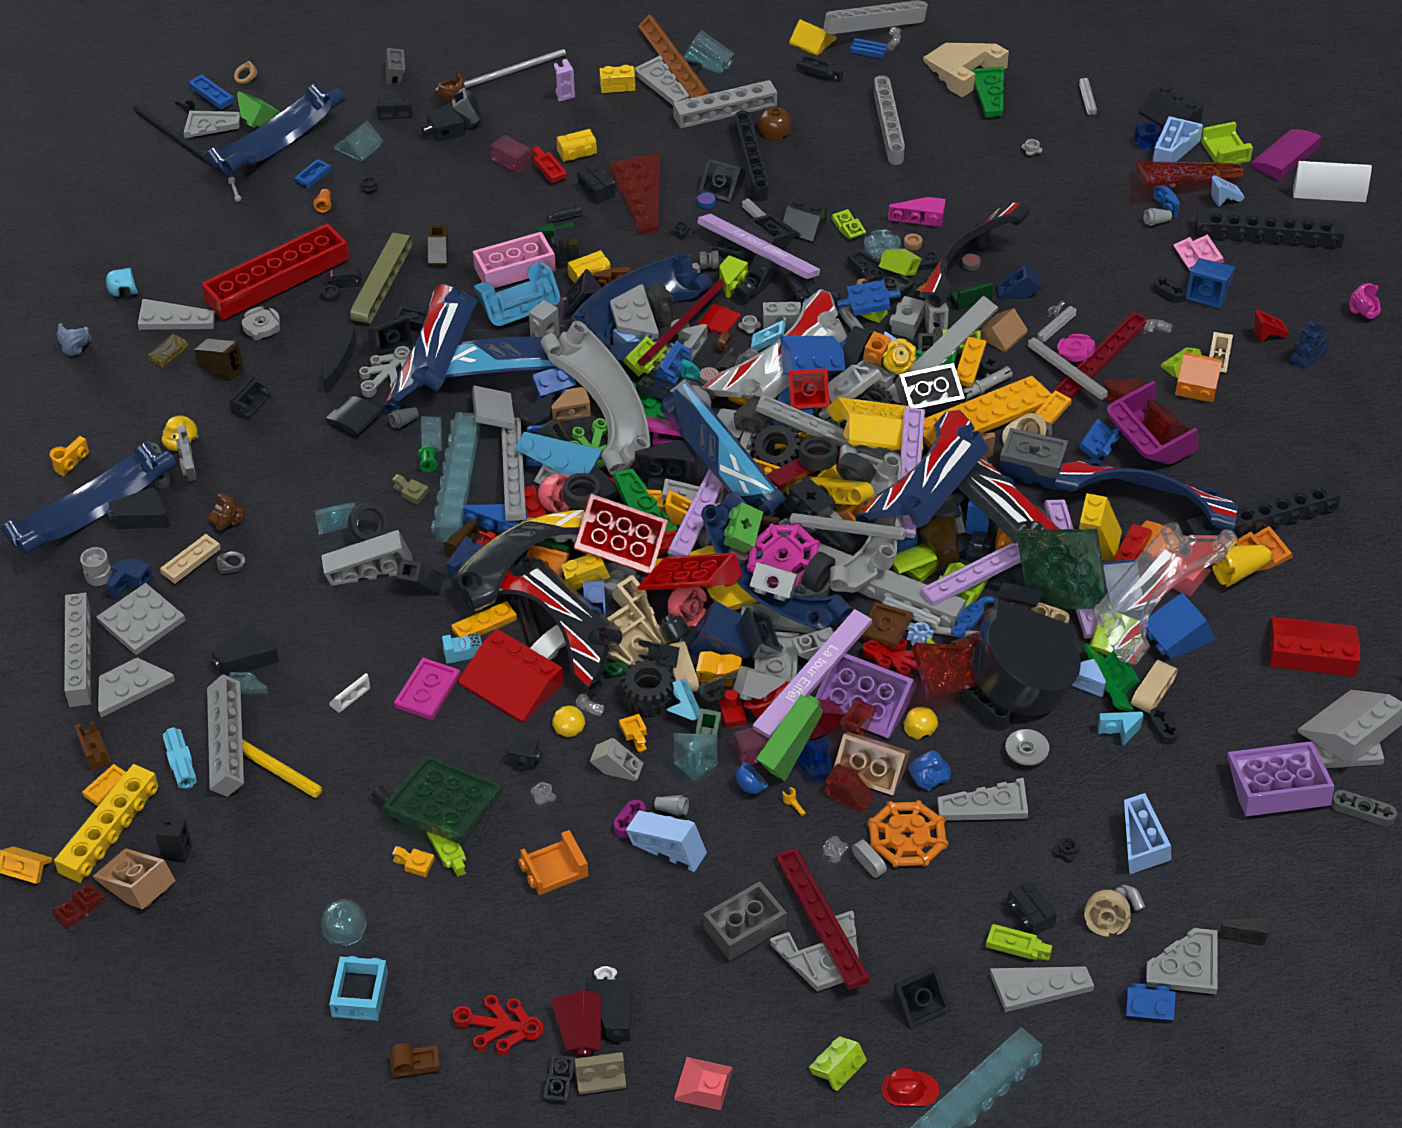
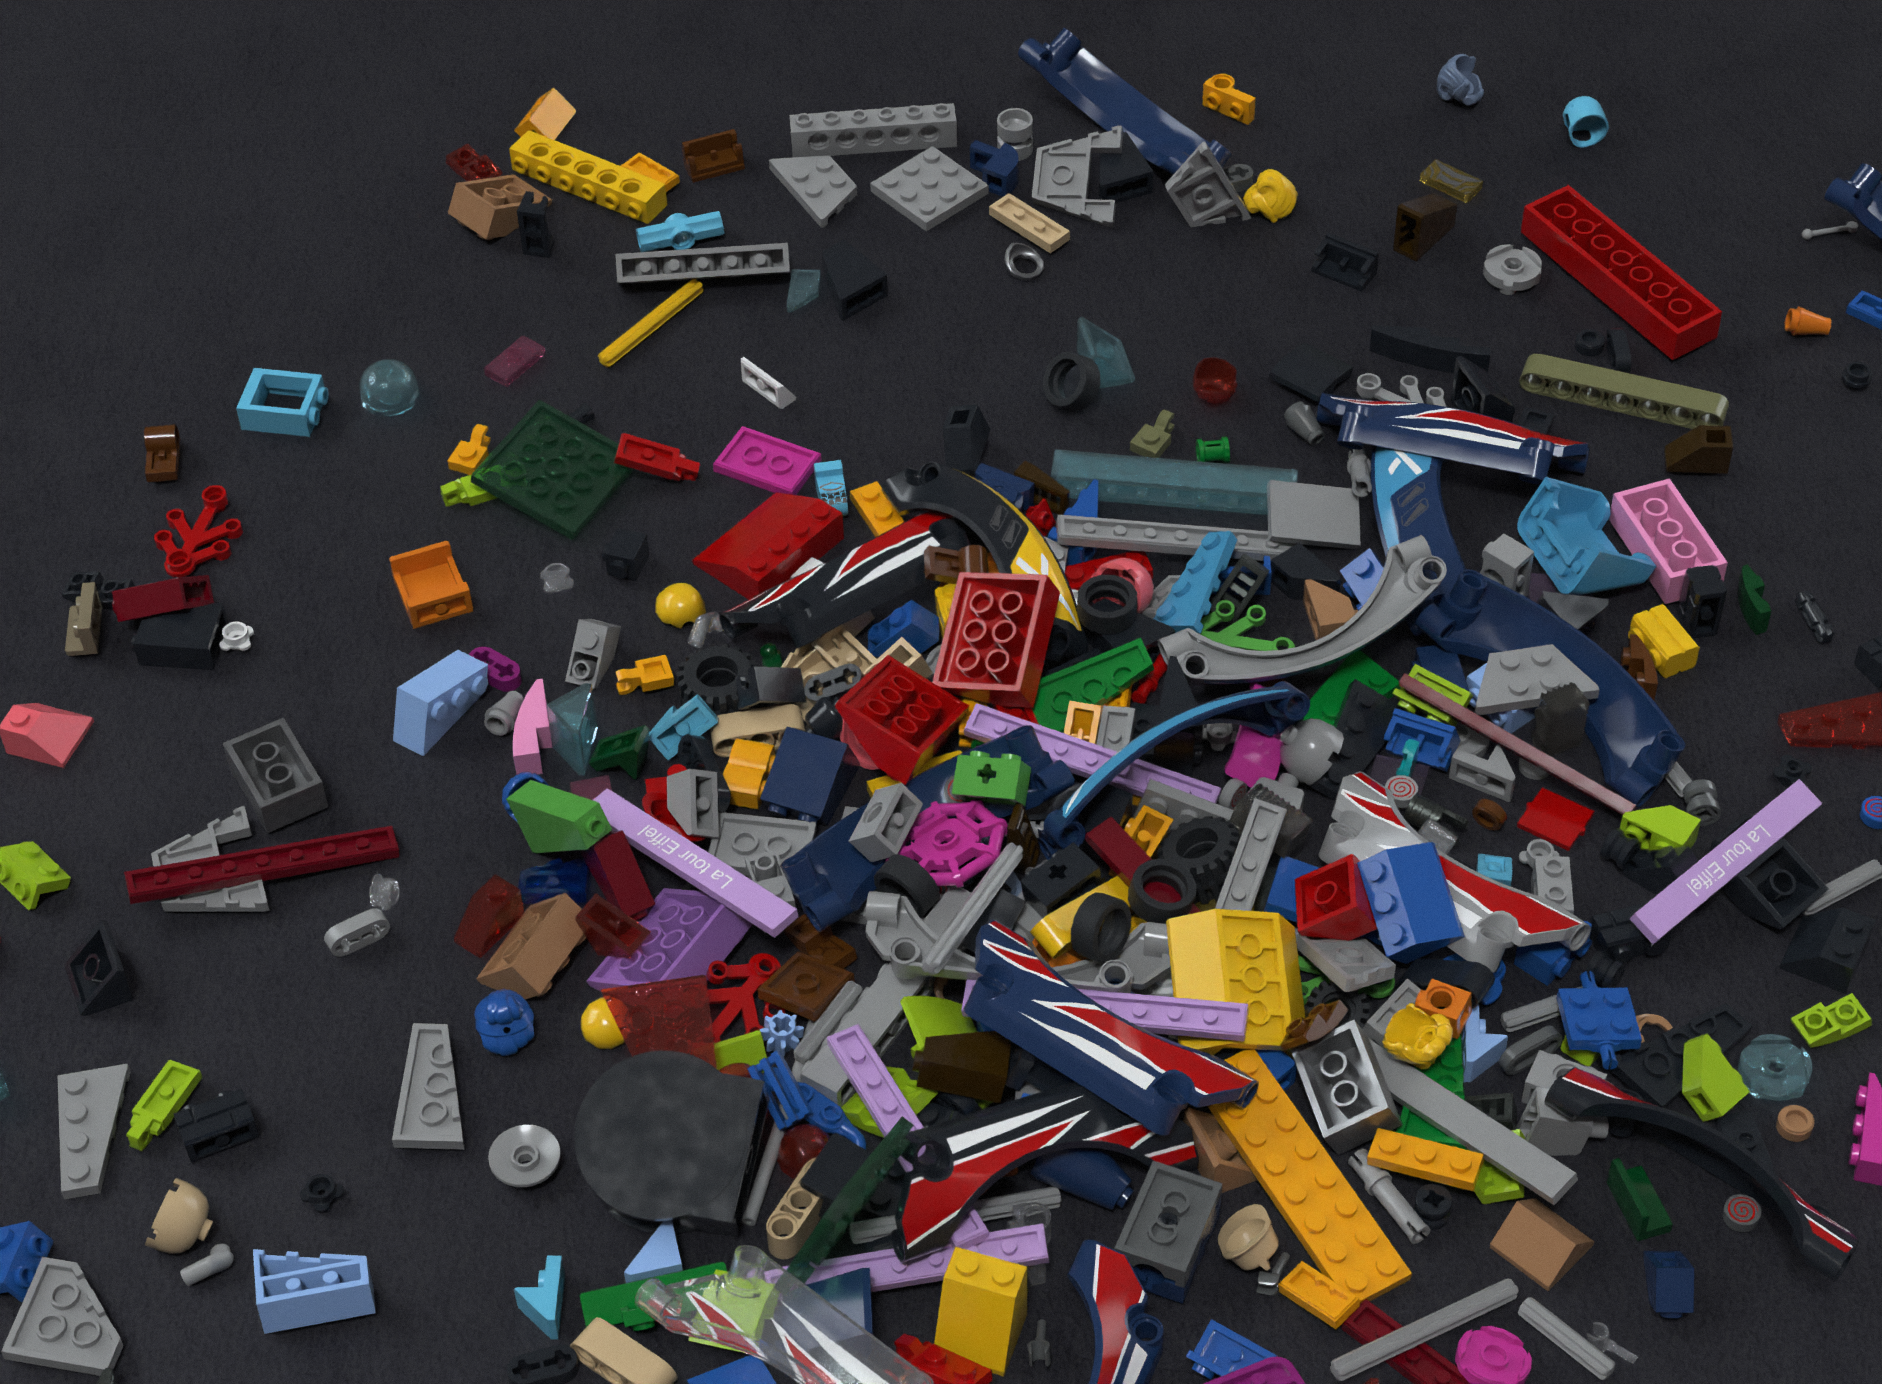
camera: 95 degrees right, 0 degrees up
light grey wing [138,299,216,330] -> none
reddish brown hair [207,493,245,530] -> none
light grey wedge [321,530,413,586] -> none
clear light blue slope [421,416,441,452] -> none
black slope [739,607,782,659] -> none
light orange hand [783,787,806,817] -> none
orange plate [867,800,948,868] -> none
none -> clear pink plate [484,335,545,387]
none -> bright pink slope [513,679,552,775]
none -> red hinge [614,433,700,481]
none -> blue tile [747,1050,813,1131]
none -> black beam [804,664,864,705]
none -> reddish brown plate [924,545,989,584]
none -> light grey wing [1032,126,1123,228]
none -> clear red hair [1192,357,1238,404]
none -> reddish brown slope [1280,1000,1348,1051]
none -> light grey pin [1347,448,1372,497]
none -> dark grey tile [1499,1025,1562,1075]

